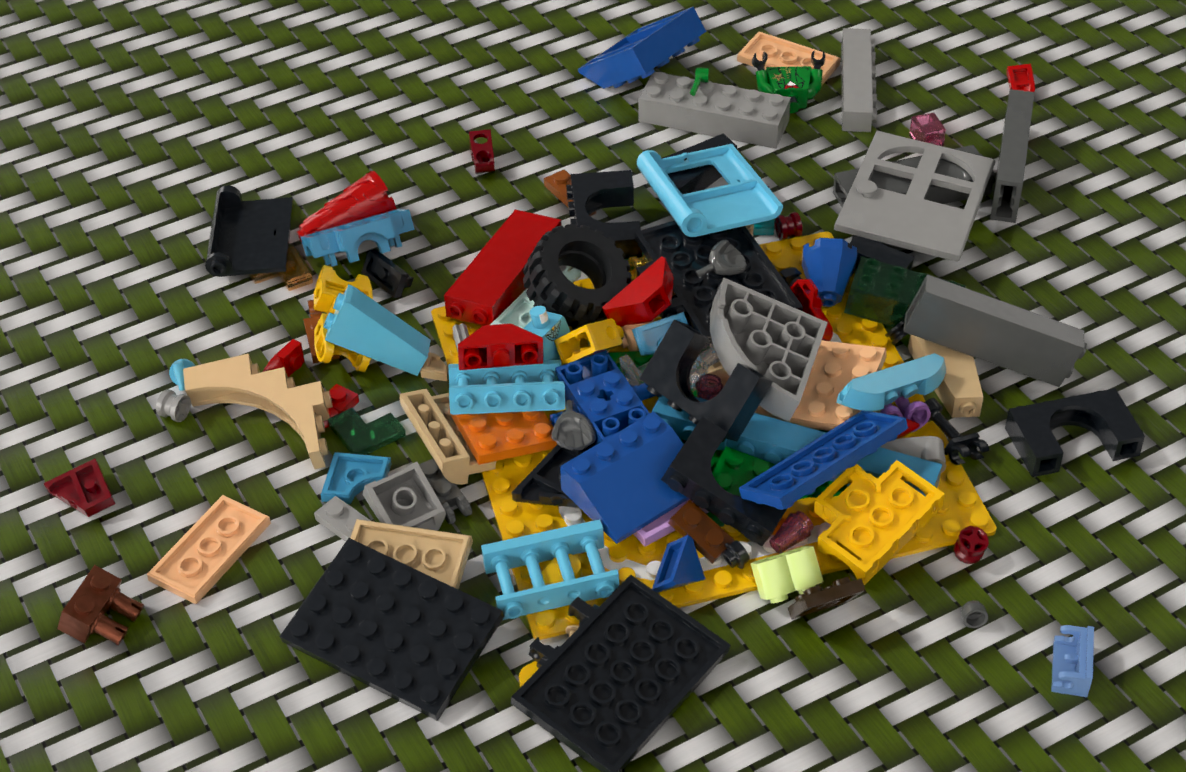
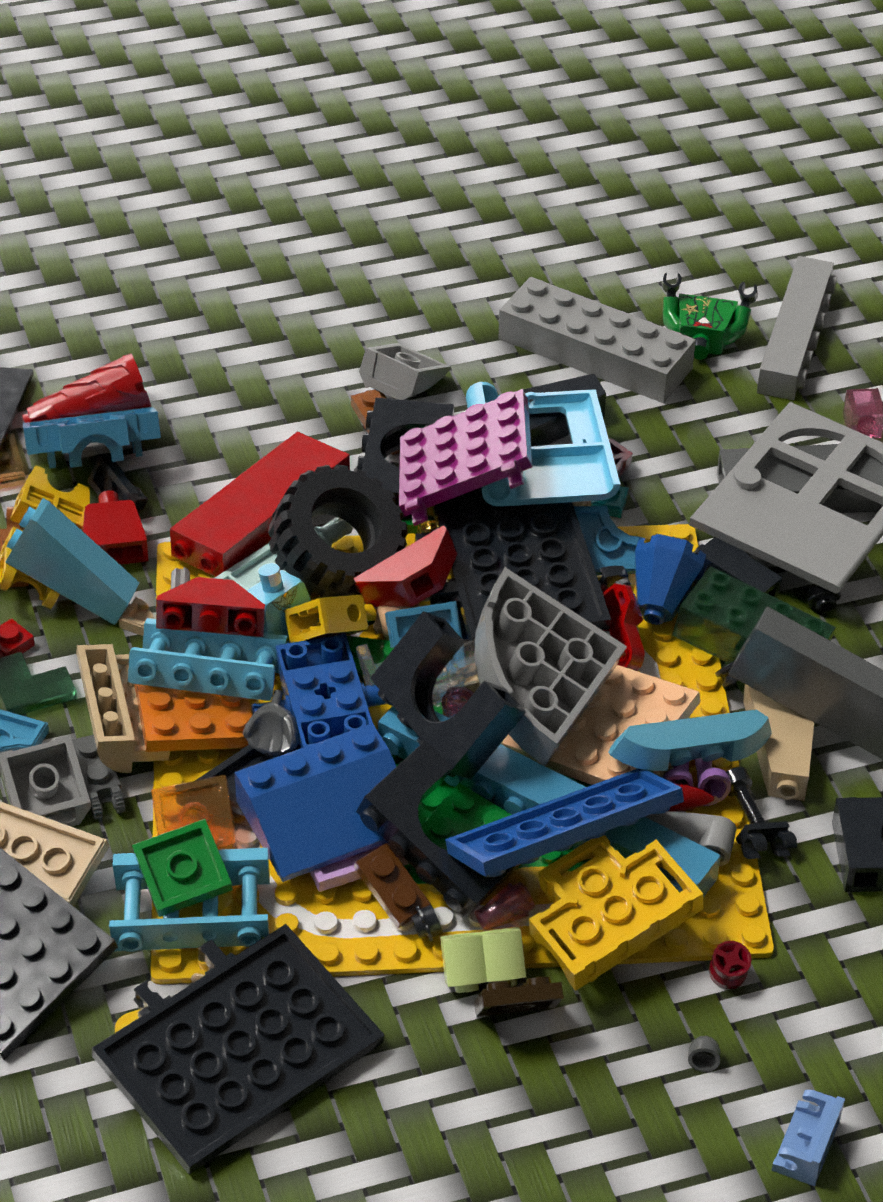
camera: 10 degrees right, 0 degrees up
dark red leg [469,129,495,173] -> none
blue slope [577,7,706,89] -> none
blue slope [652,535,705,593] -> none
green hand [690,68,709,96] -> none
dark grey piece [696,240,747,277] -> none
light nougat tile [737,32,841,86] -> none
dark red wheel [775,212,803,240] -> none
none -> red torso [83,490,149,564]
none -> green plate [132,819,233,917]
none -> clear orange tile [151,775,238,850]
none -> light grey slope [359,343,450,400]
none -> plate [399,389,532,526]
none -> dark azure tile [574,505,643,575]
none -> black plate [808,585,841,612]

